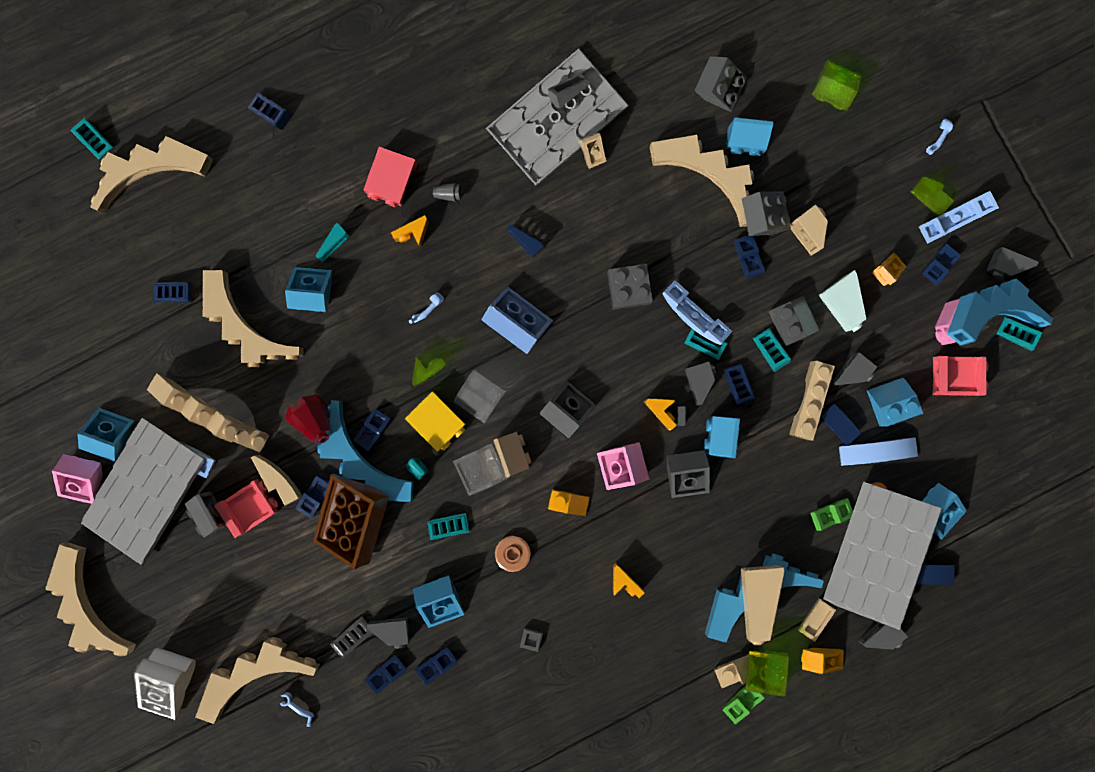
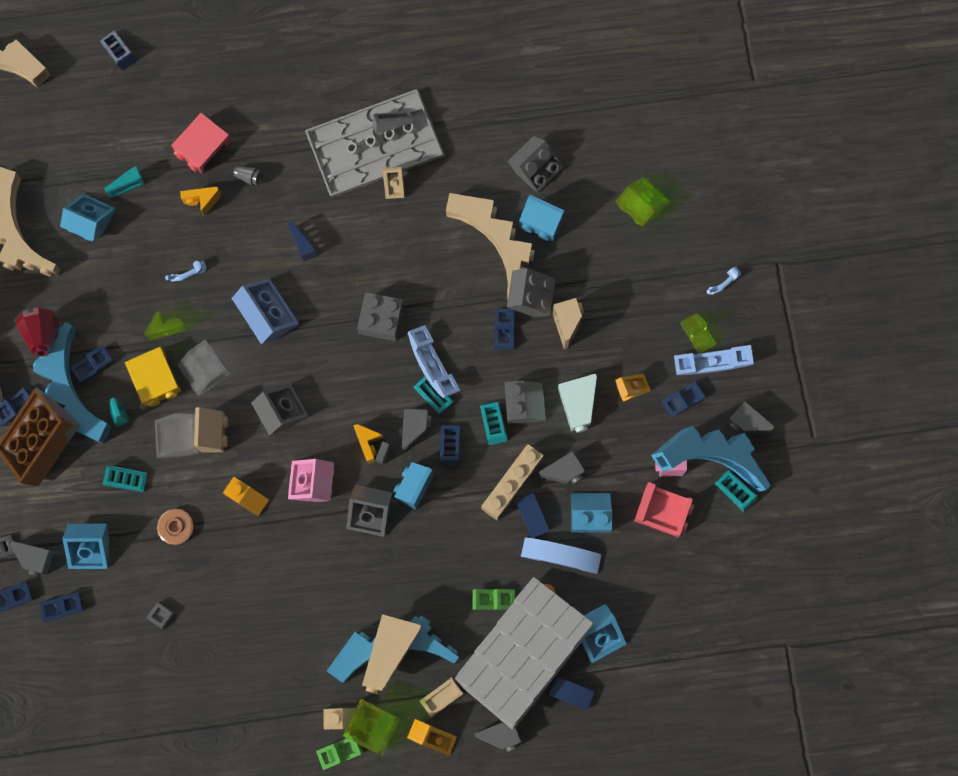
camera: 25 degrees right, 10 degrees down
light orange slope [613,563,644,598] -> none

